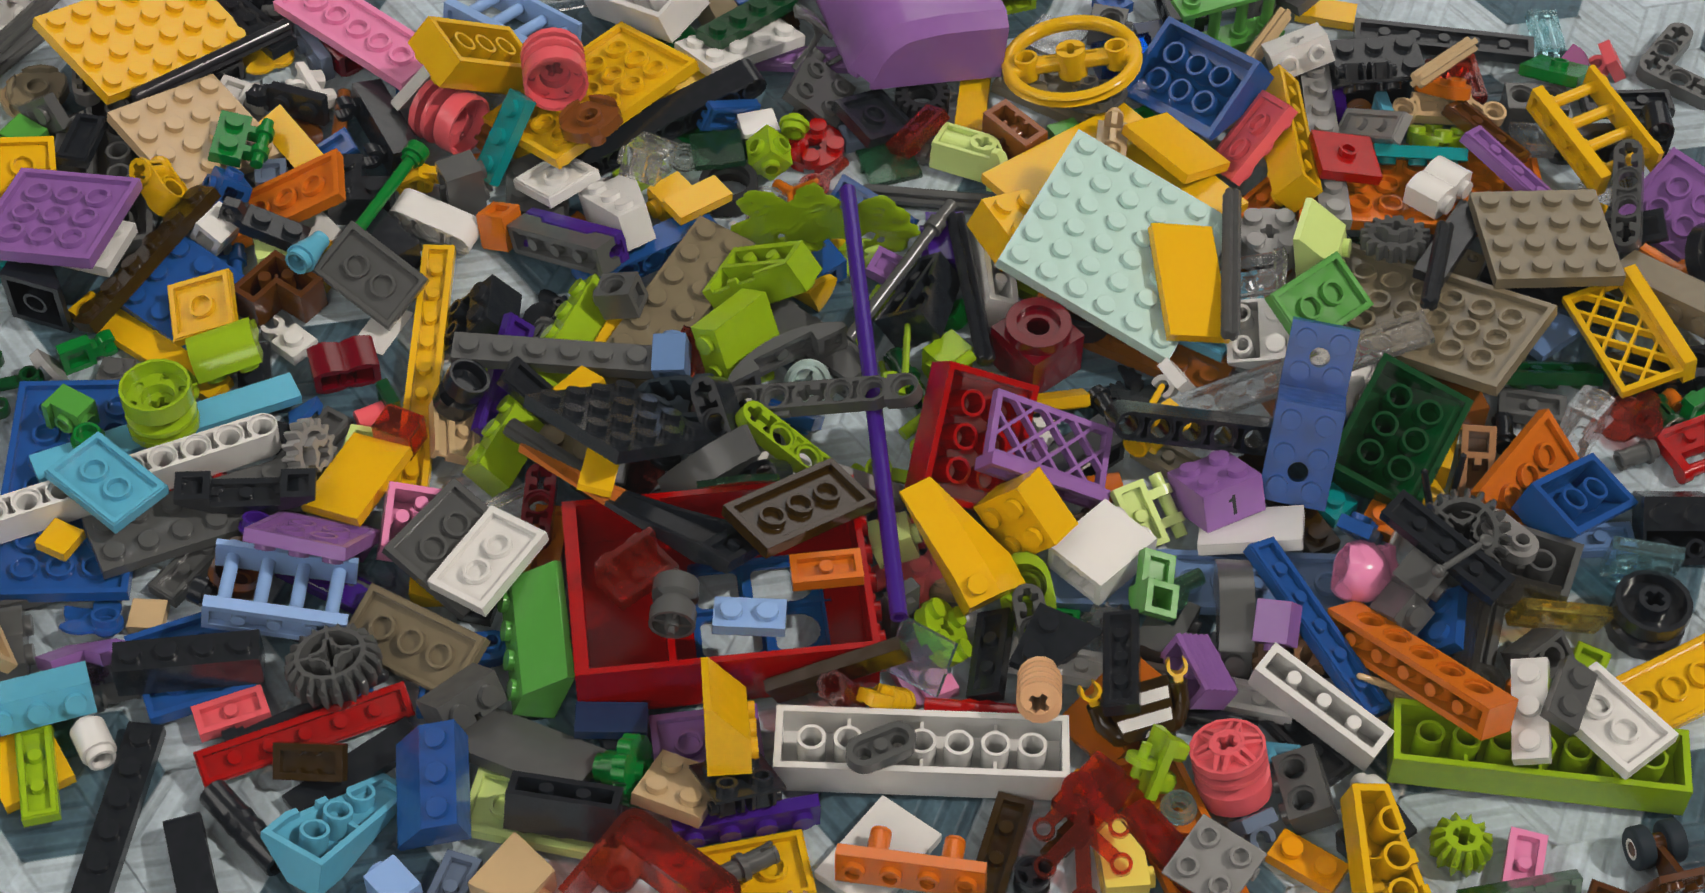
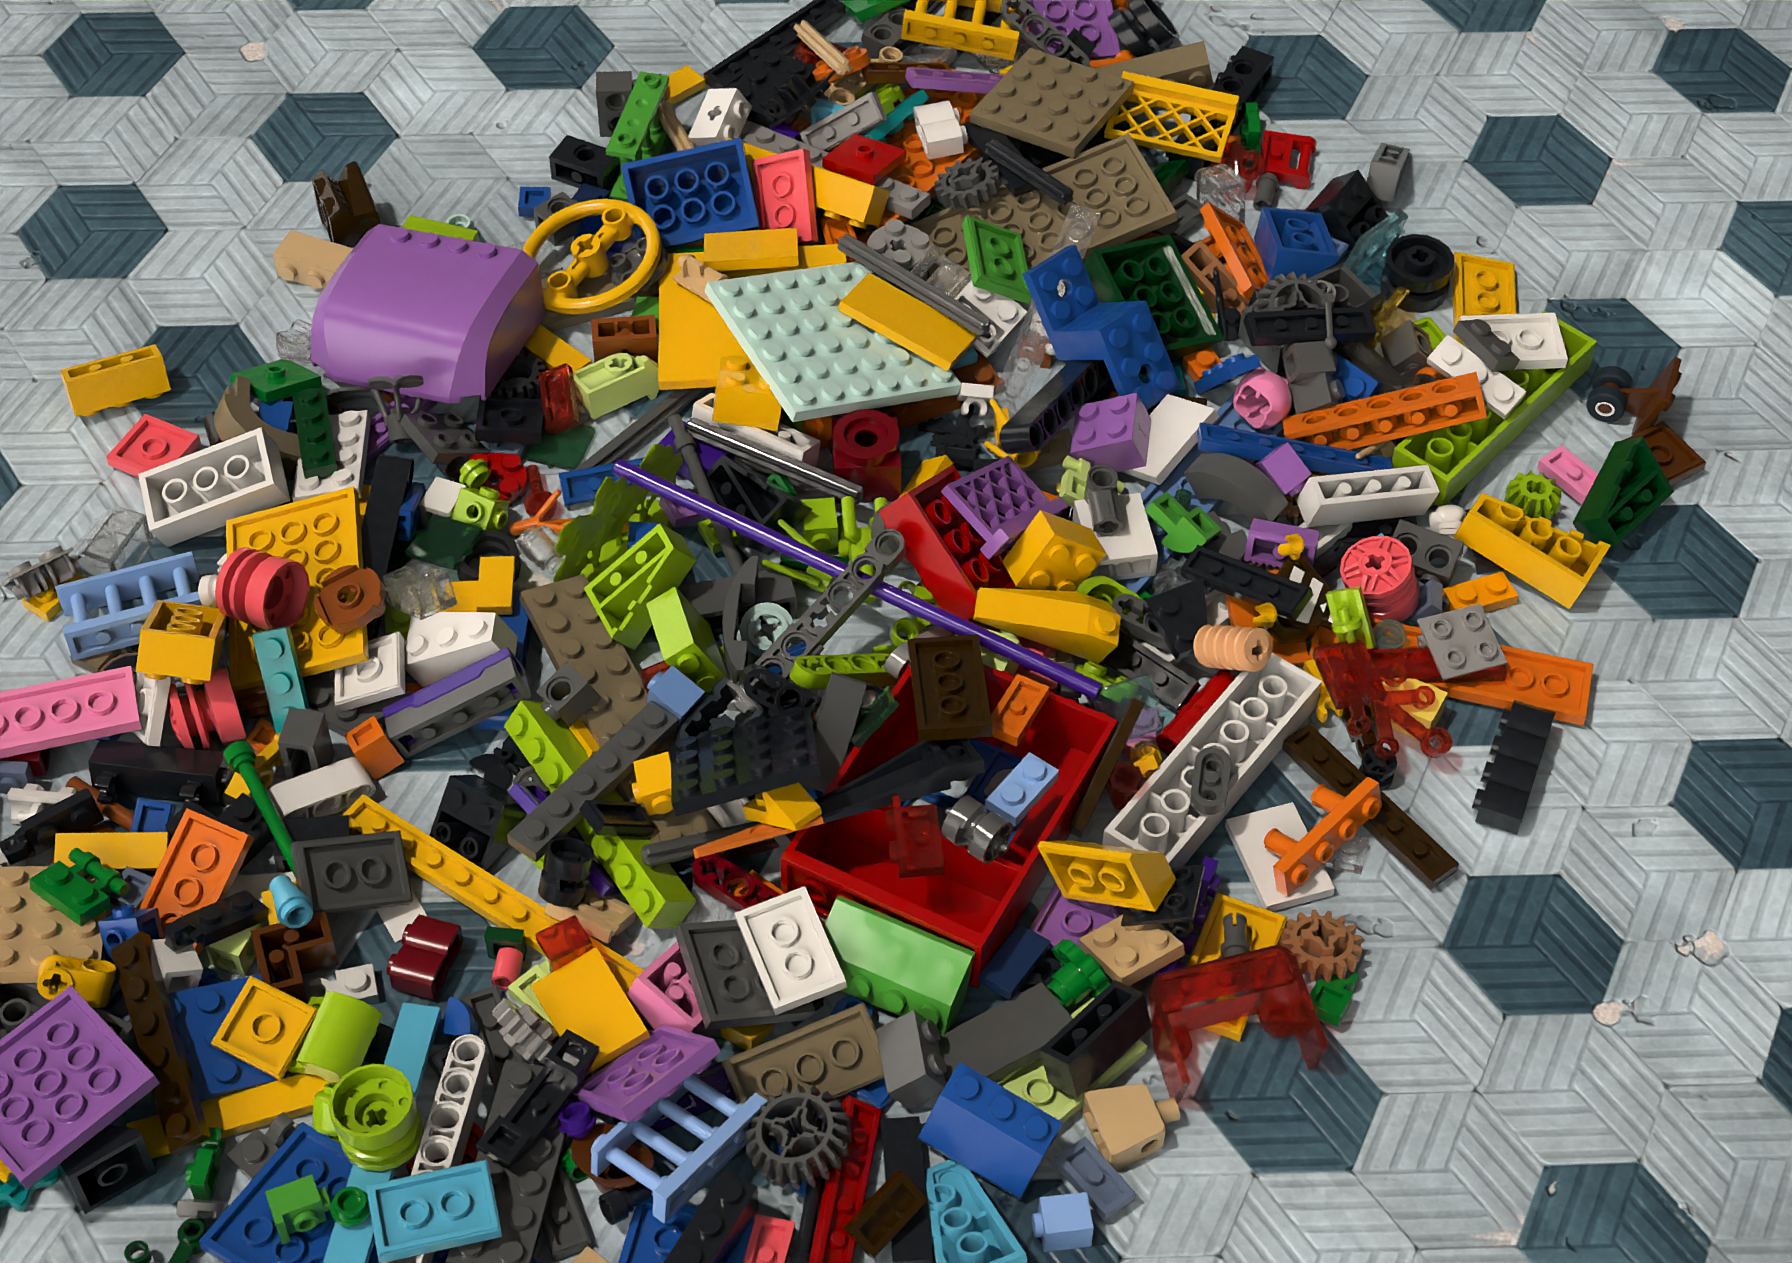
camera: 55 degrees left, 0 degrees up
yellowish green slope [1293,197,1352,277] -> none
none -> dark grey piece [1084,464,1123,536]

